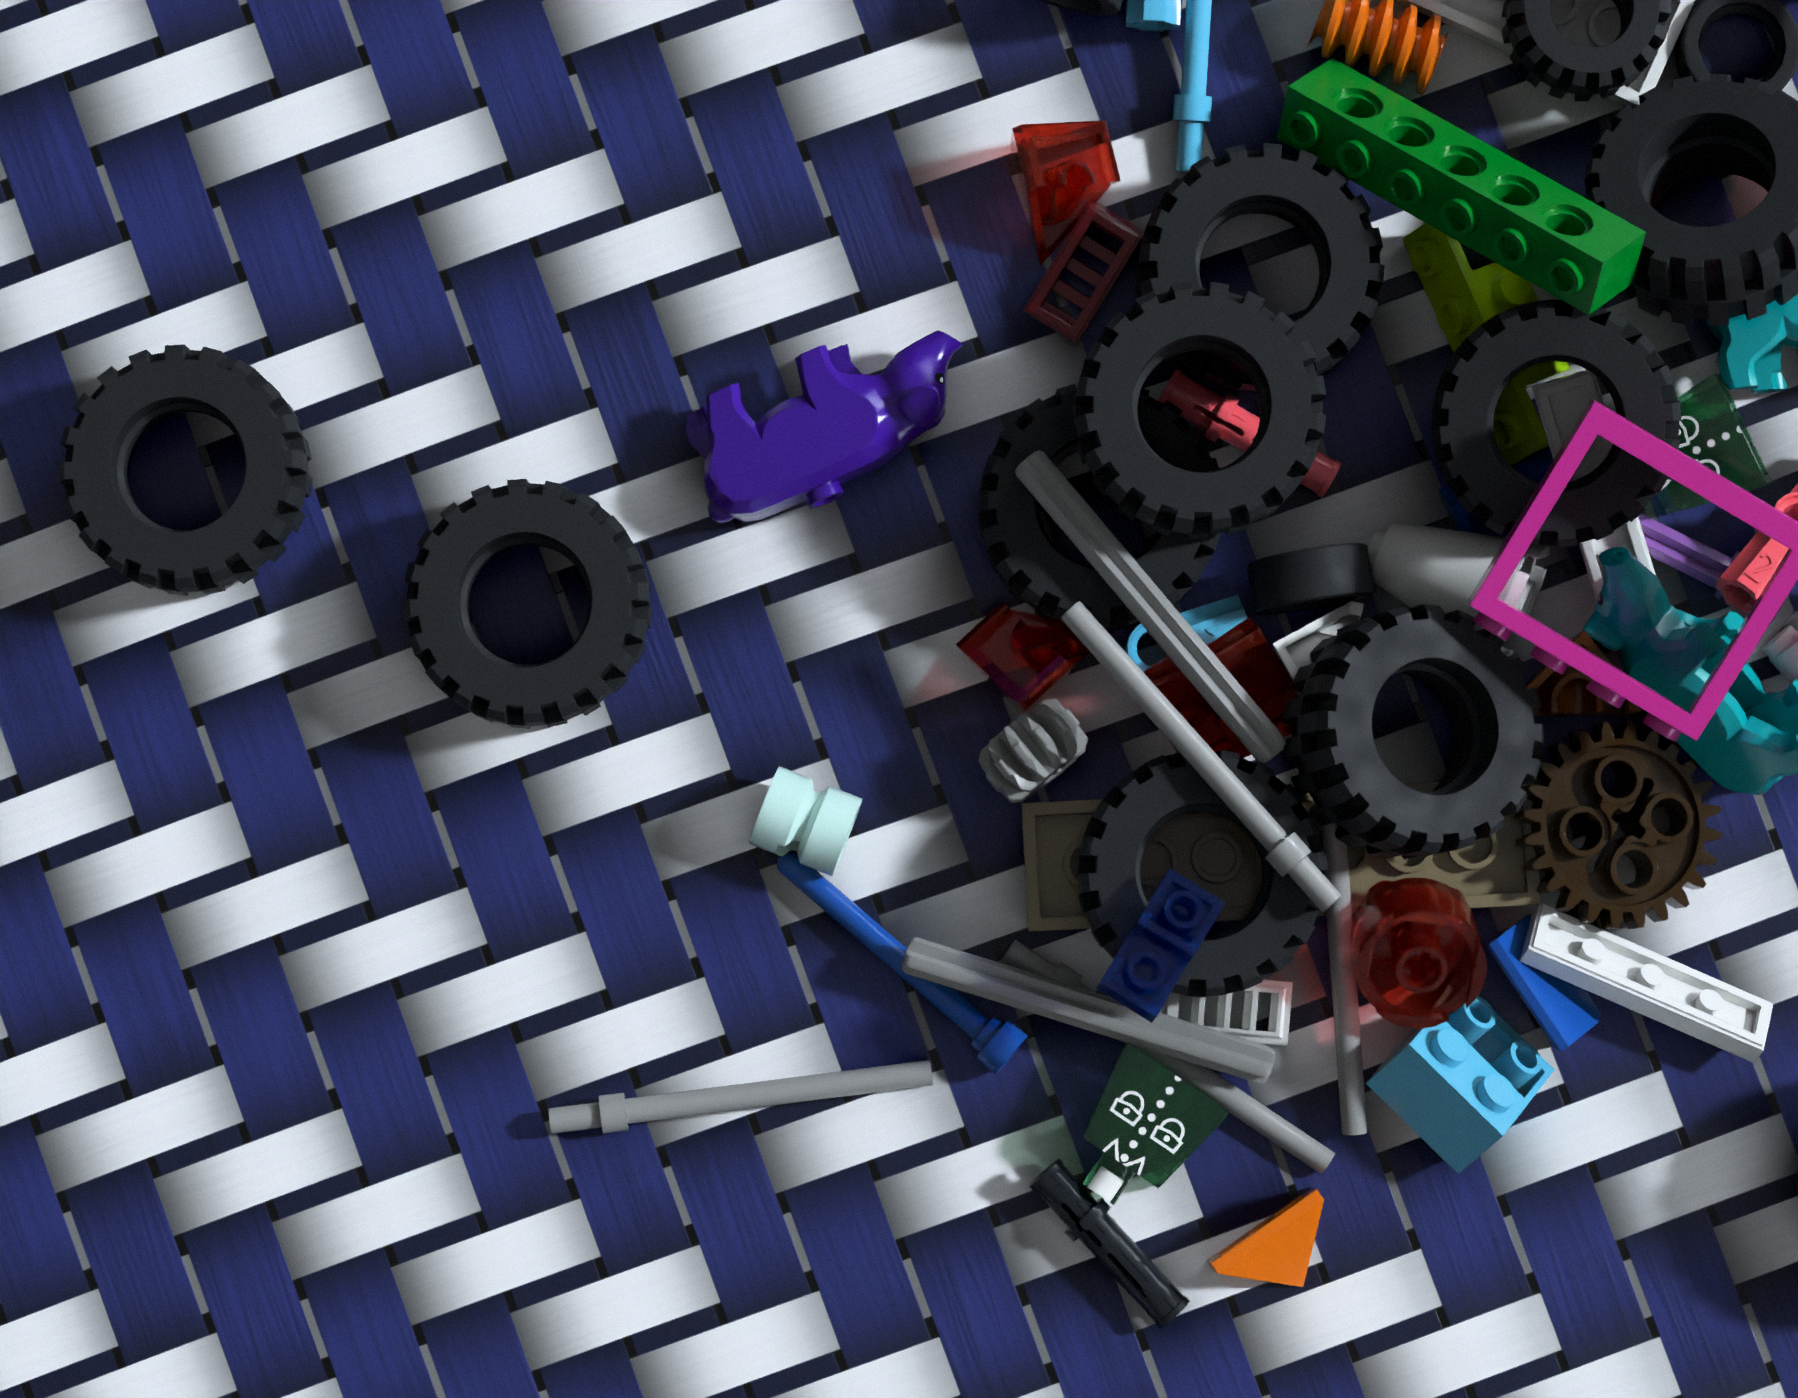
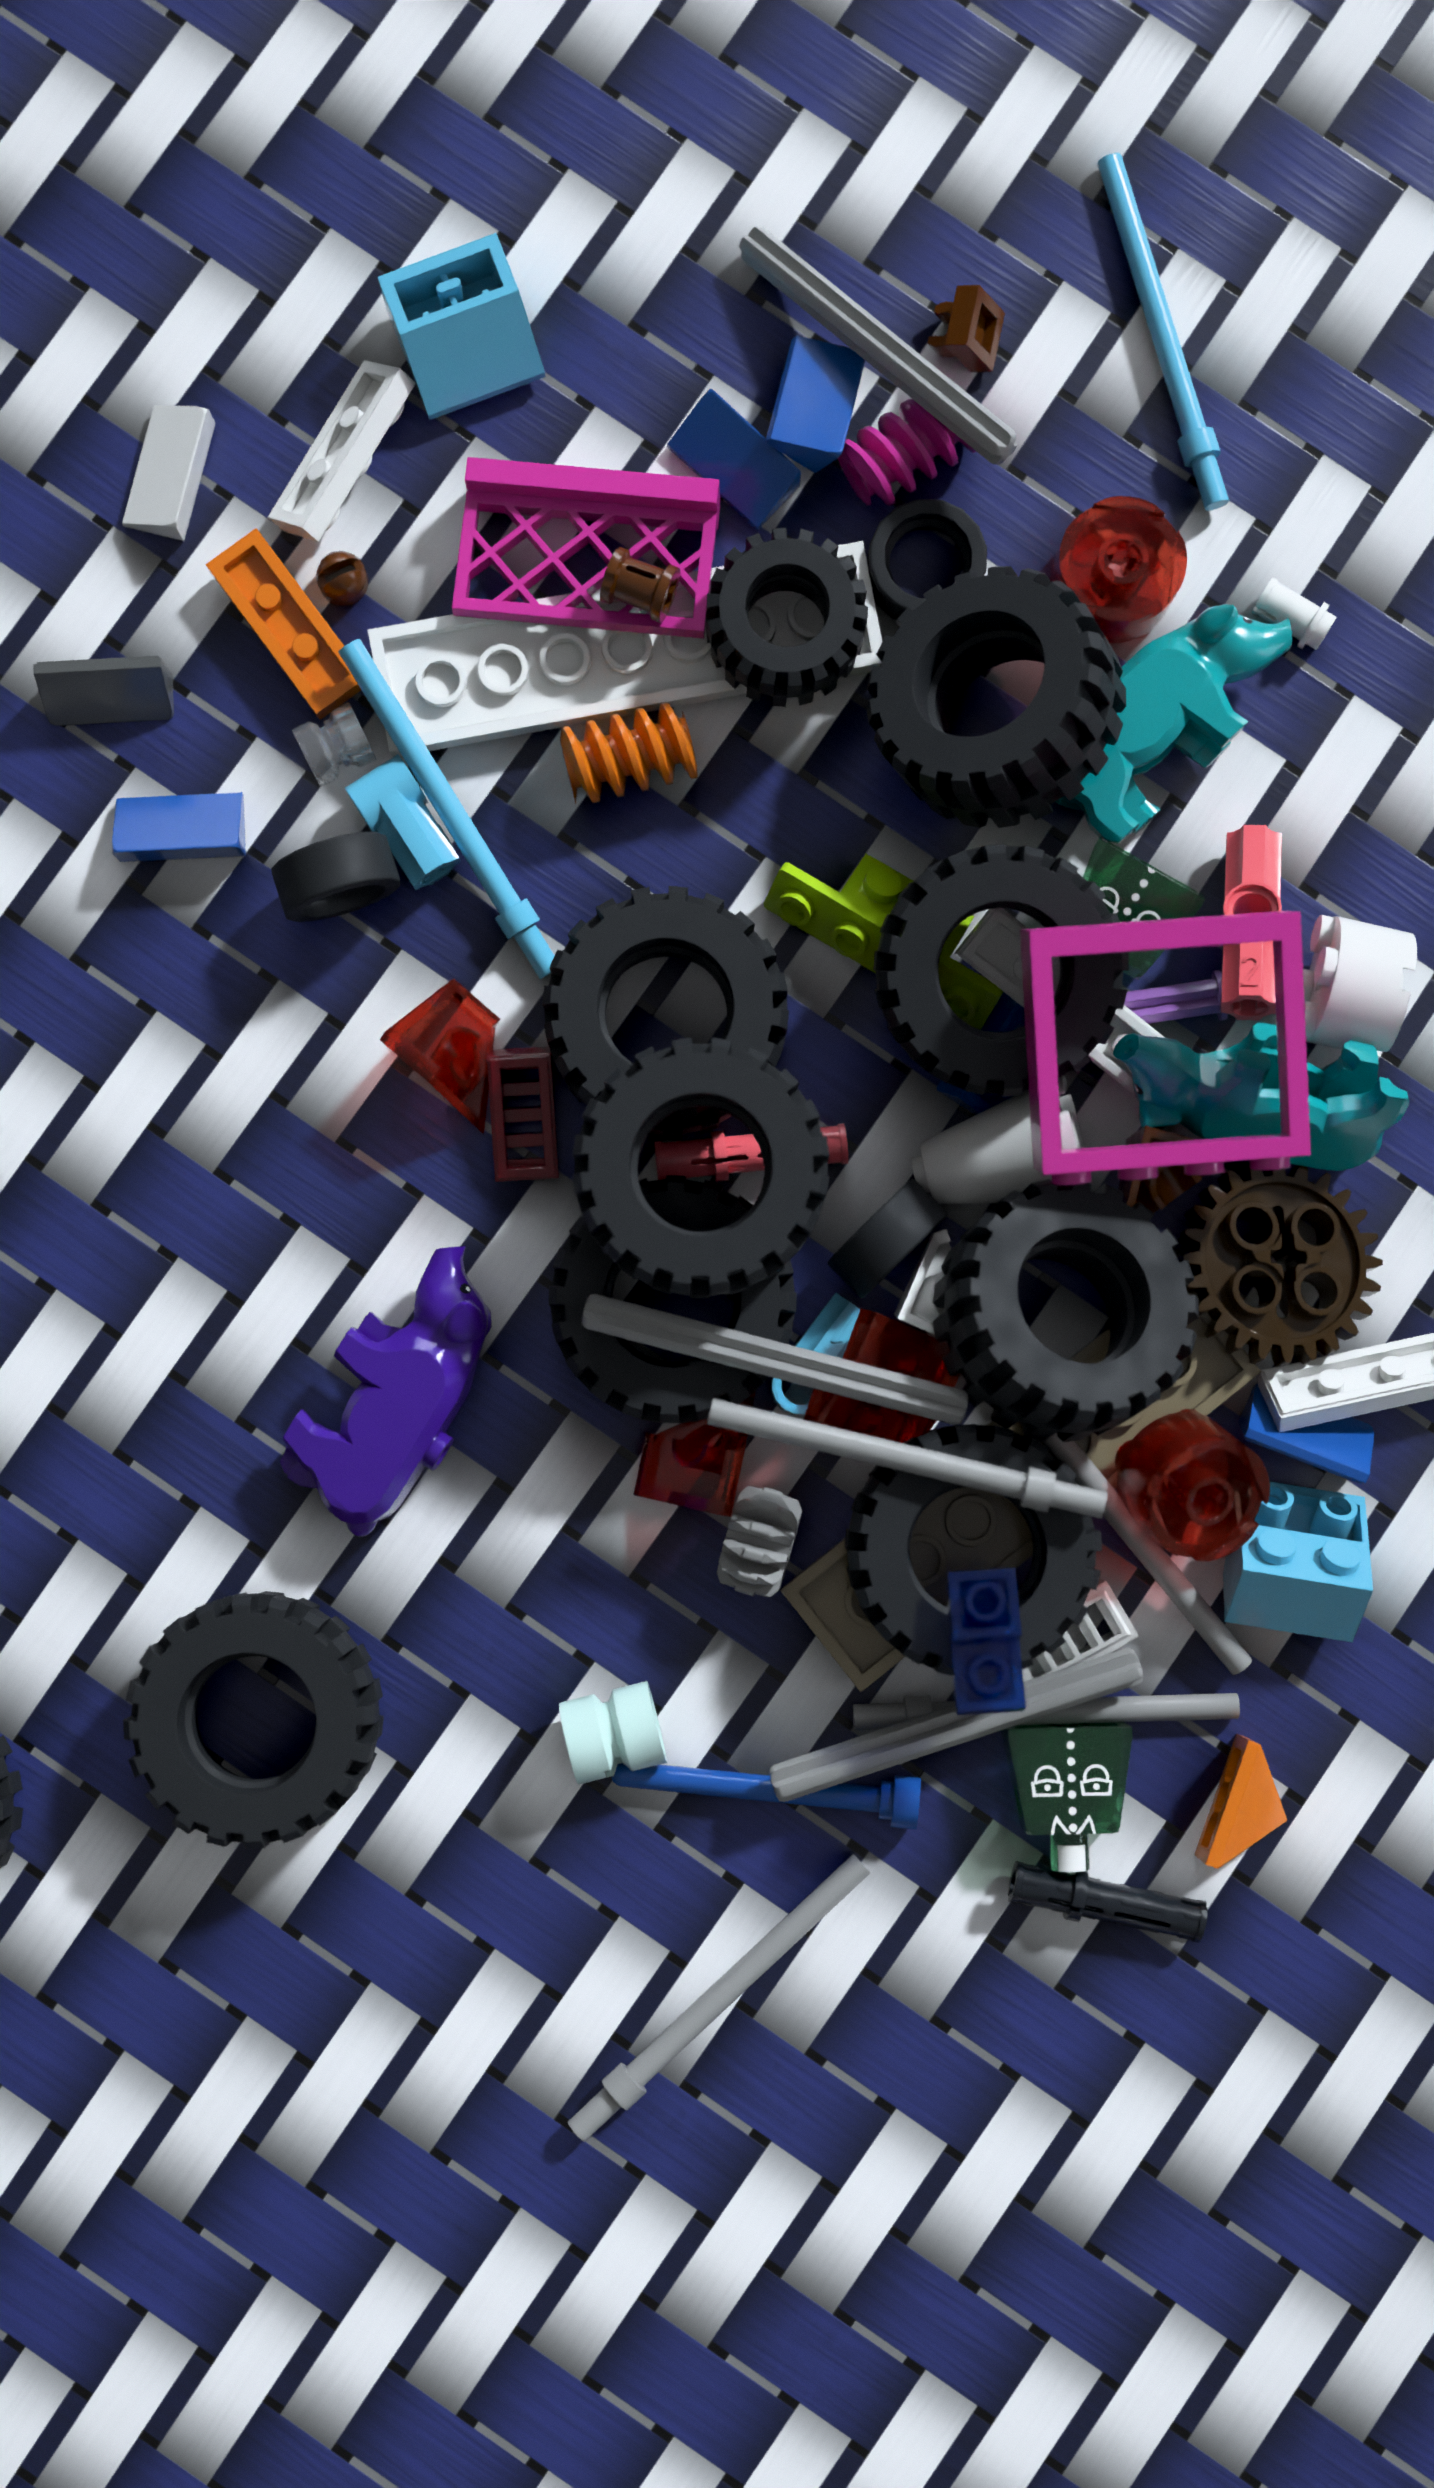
camera: 40 degrees left, 0 degrees up
green brick [1277,58,1646,315] -> none

